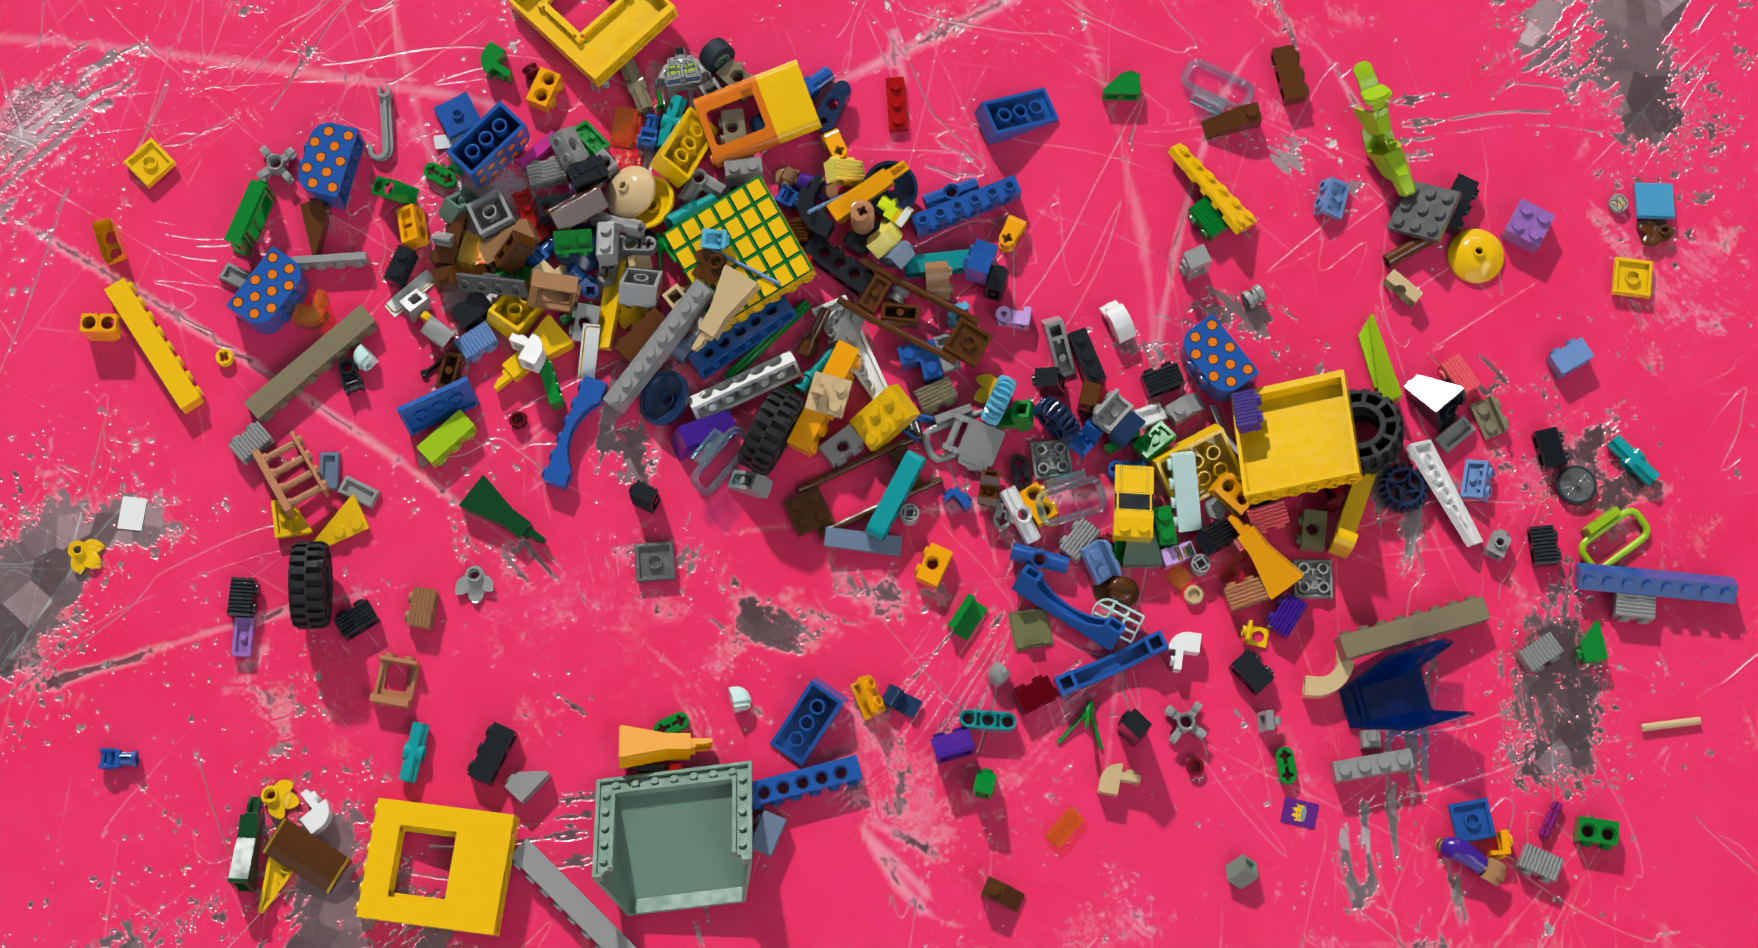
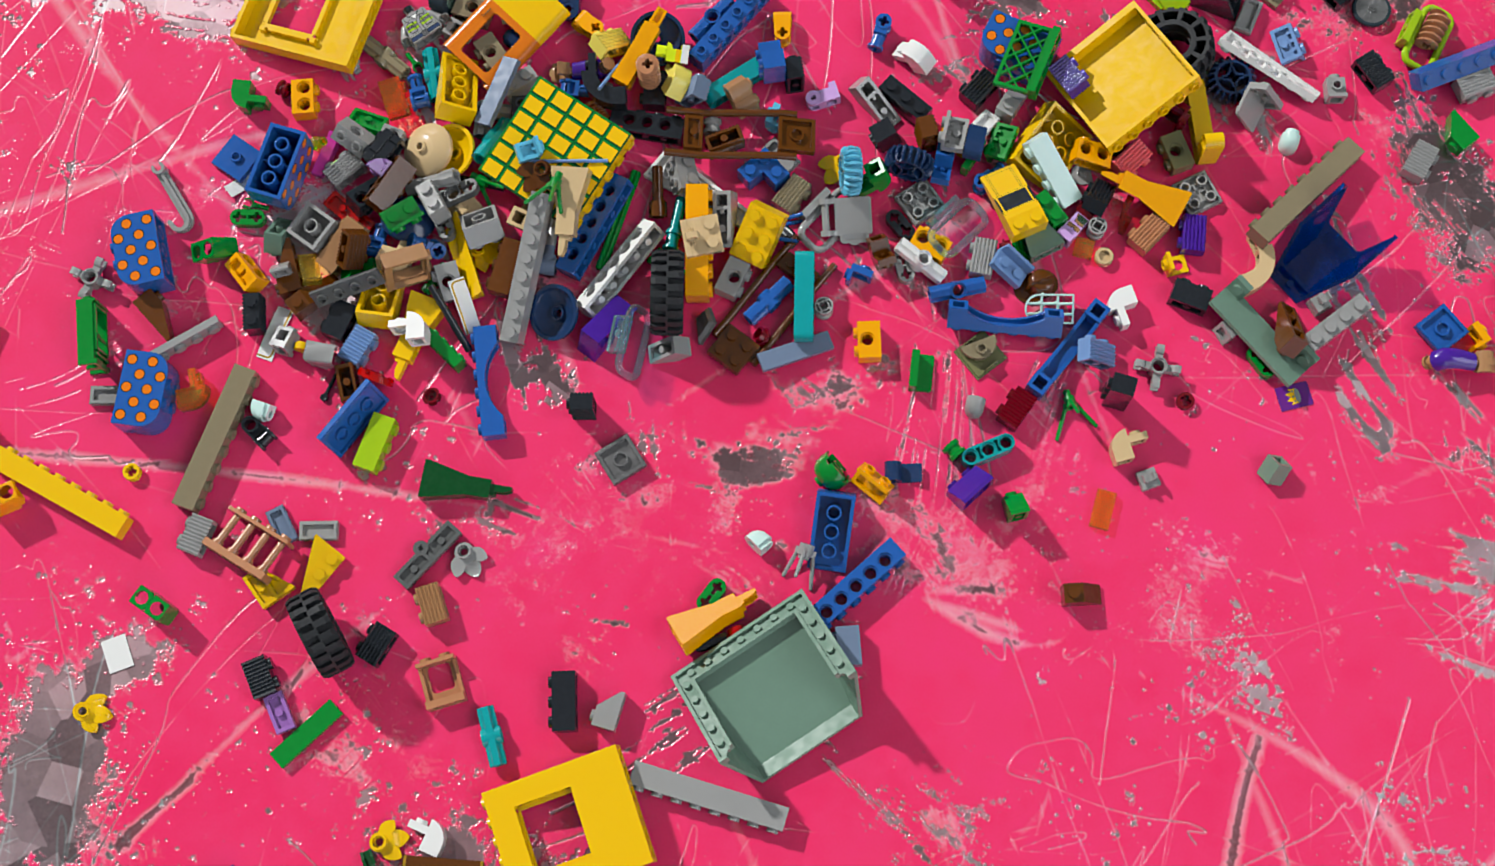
camera: 25 degrees left, 0 degrees up
none -> green piece [129,585,179,626]
none -> green tile [270,699,344,769]
none -> clear neon green arm [310,136,328,151]
none -> red tile [357,367,395,387]
none -> medium lavender tile [366,158,393,177]
none -> dark grey hinge [393,520,463,591]
none -> black bar [427,284,472,353]
none -> tile [474,56,521,128]
none -> green plant [524,171,563,214]
none -> flat silver piece [696,307,717,345]
none -> light grey slope [713,190,738,248]
none -> blue piece [743,276,794,326]
none -> dark red plate [753,327,770,345]
none -> light grey plant [782,542,817,591]
none -> green cylinder [814,451,851,490]
none -> blue connector [867,13,892,53]
none -> green wheel [942,438,966,462]
none -> dark tan plate [959,334,997,361]
none -> green fence [993,19,1062,101]
none -> medium blue brick [1077,335,1116,370]
none -> light grey tile [1135,467,1161,492]
none -> sand green bracket [1209,274,1320,387]
none -> light grey bracket [1235,82,1284,132]
none -> reddish brown slope [1274,301,1309,359]
none -> light aqua piece [1278,128,1301,156]
none -> nougat piece [1414,9,1451,50]

